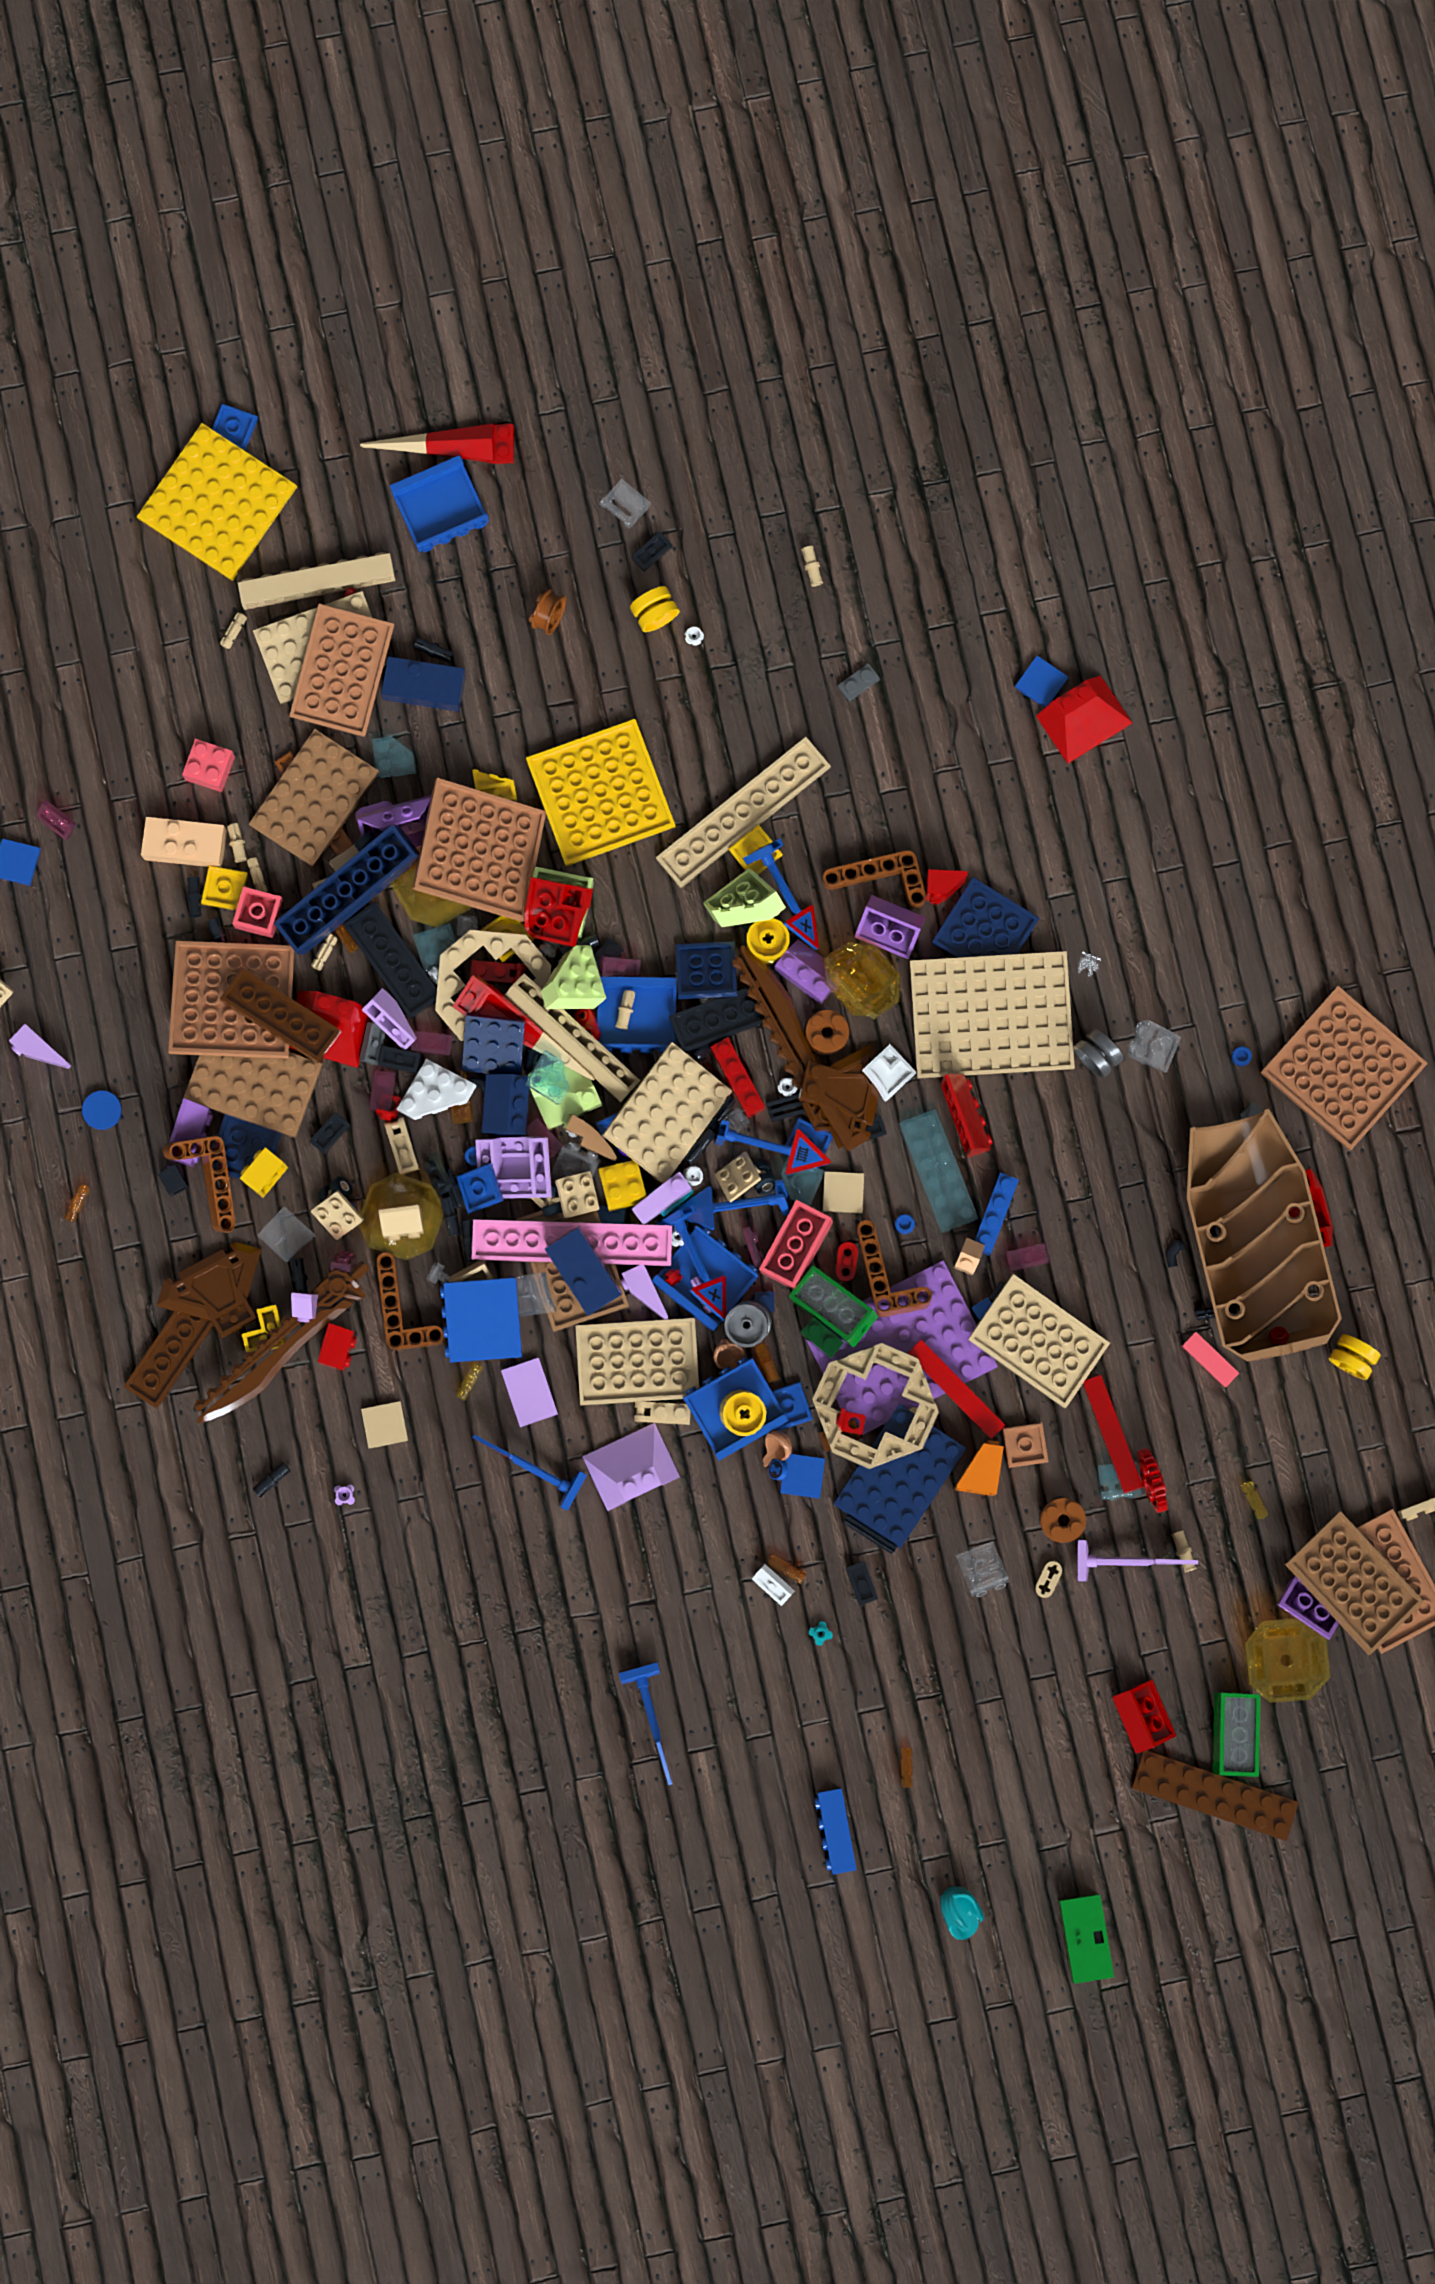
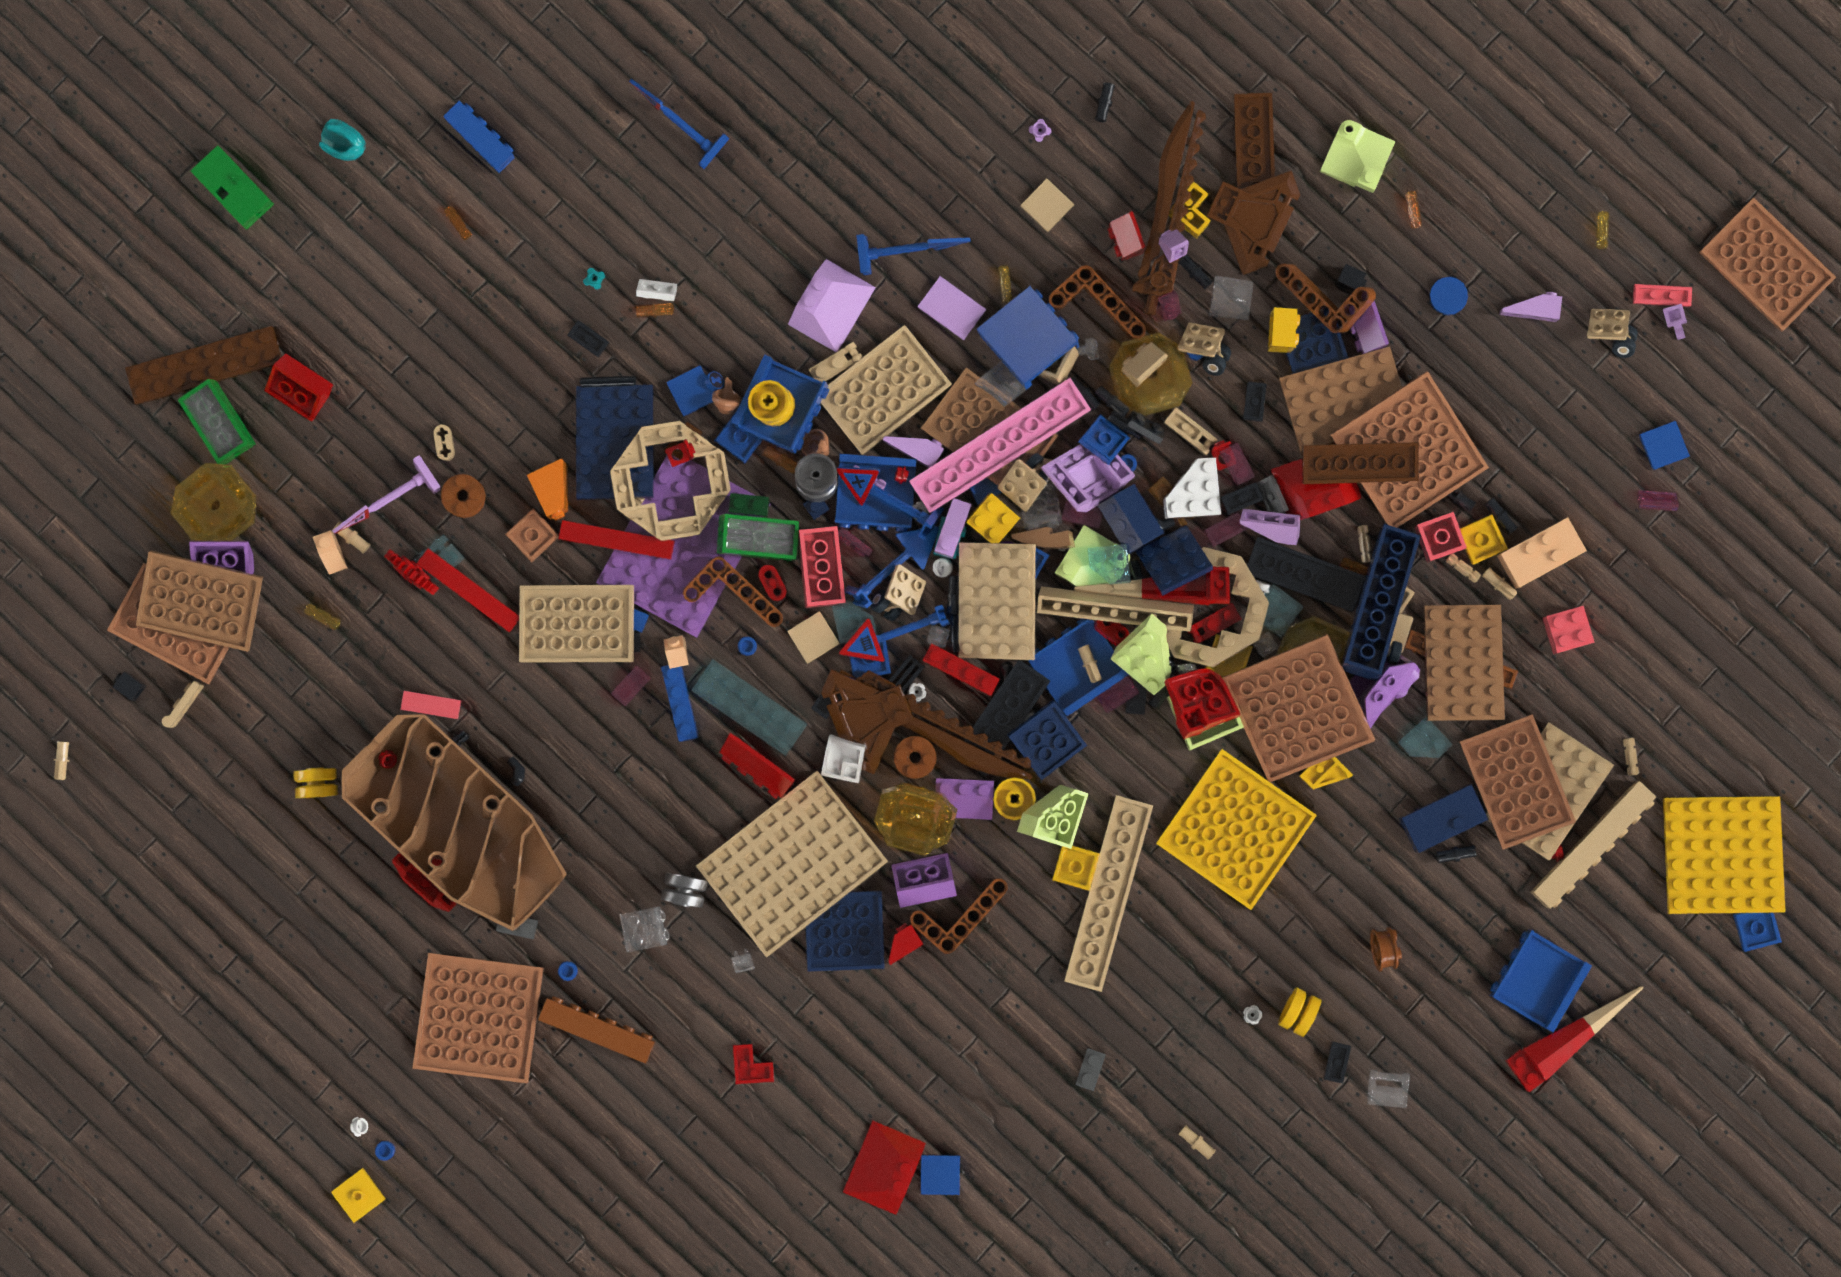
camera: 150 degrees right, 5 degrees up
dark blue brick [545,1225,622,1316] -> none
blue piece [743,838,819,950] -> none
clear plate [956,1541,1009,1597] -> none
none -> light nougat slope [313,530,348,575]
none -> dark orange brick [538,996,656,1064]
none -> red plate [733,1044,774,1084]
none -> yellowish green slope [1320,120,1395,193]

